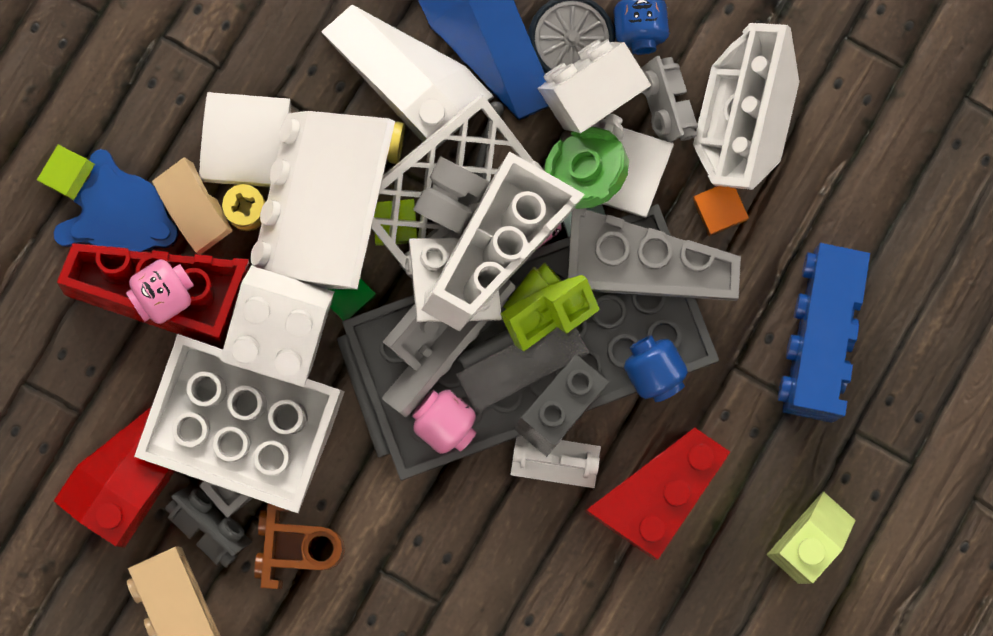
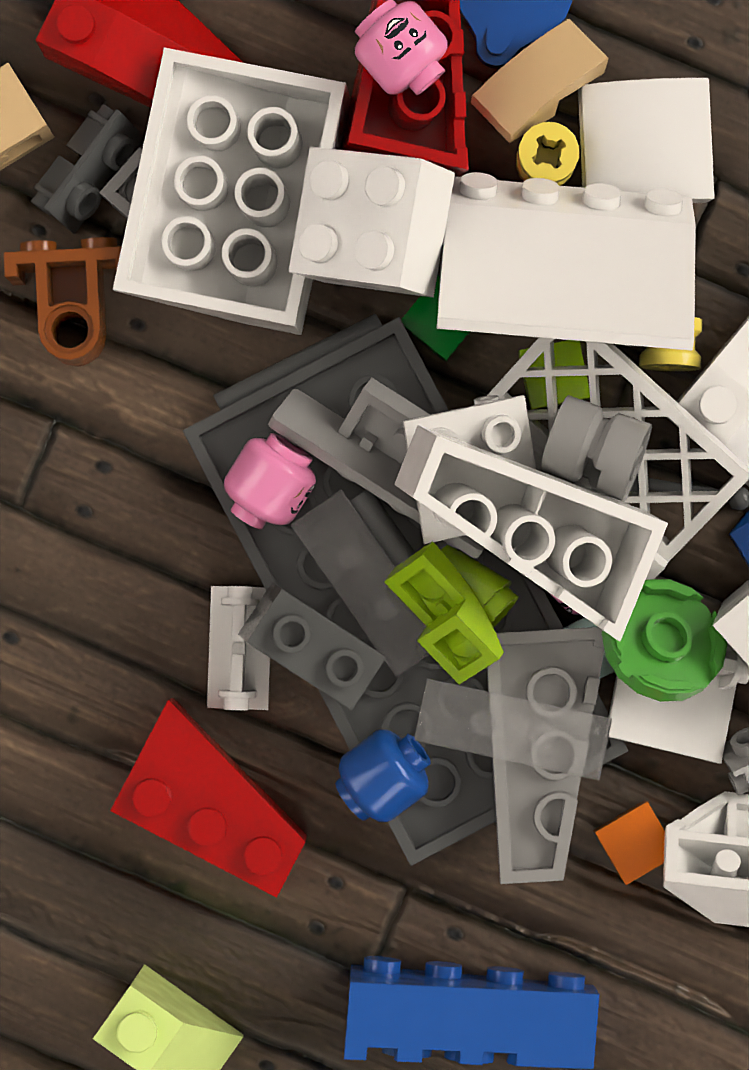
camera: 75 degrees right, 5 degrees up
none -> clear tile [414,678,612,780]

